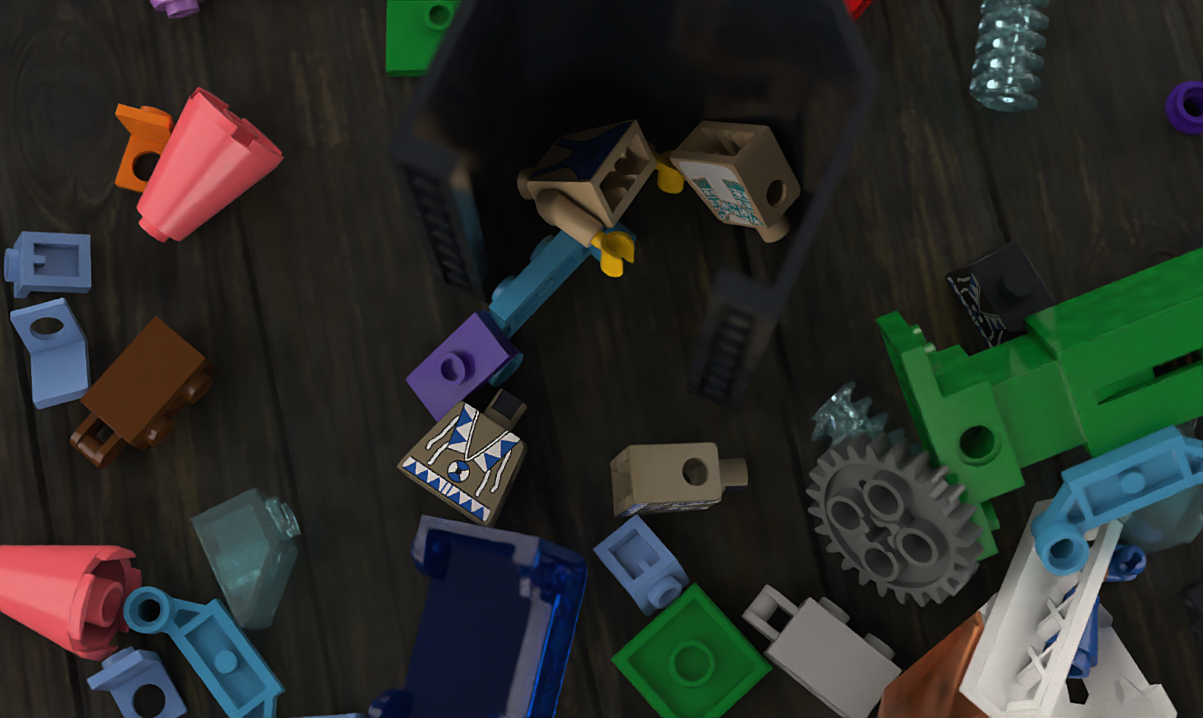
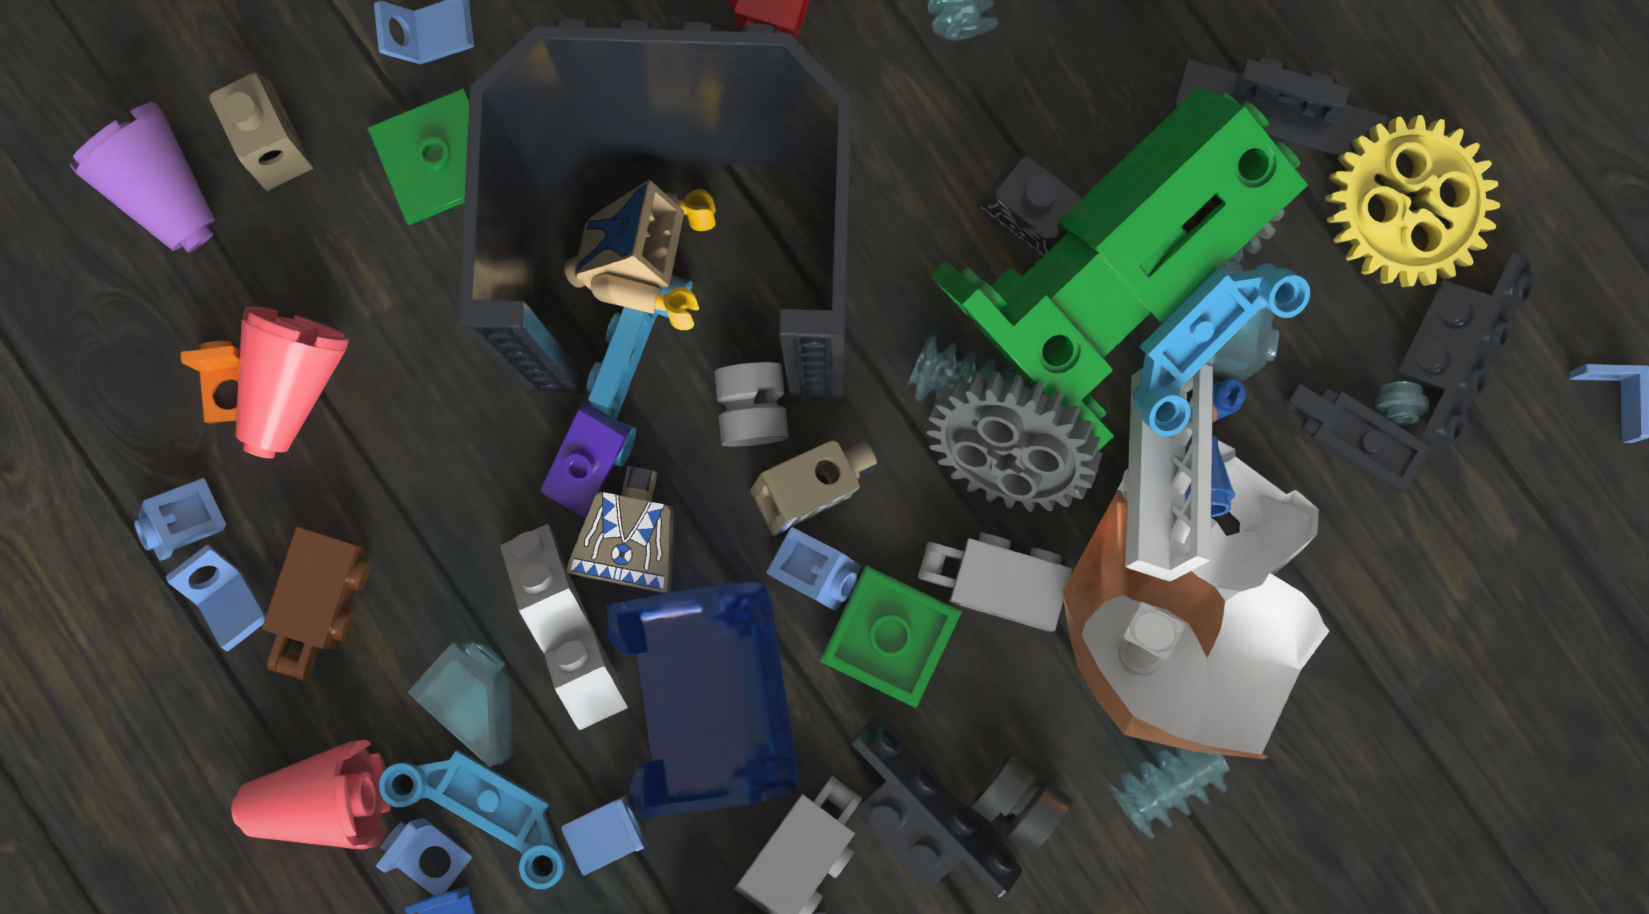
camera: 20 degrees left, 5 degrees up
tan torso [669,120,801,243] -> none
none -> light grey arch [500,524,628,730]
none -> light grey wheel [714,362,789,447]

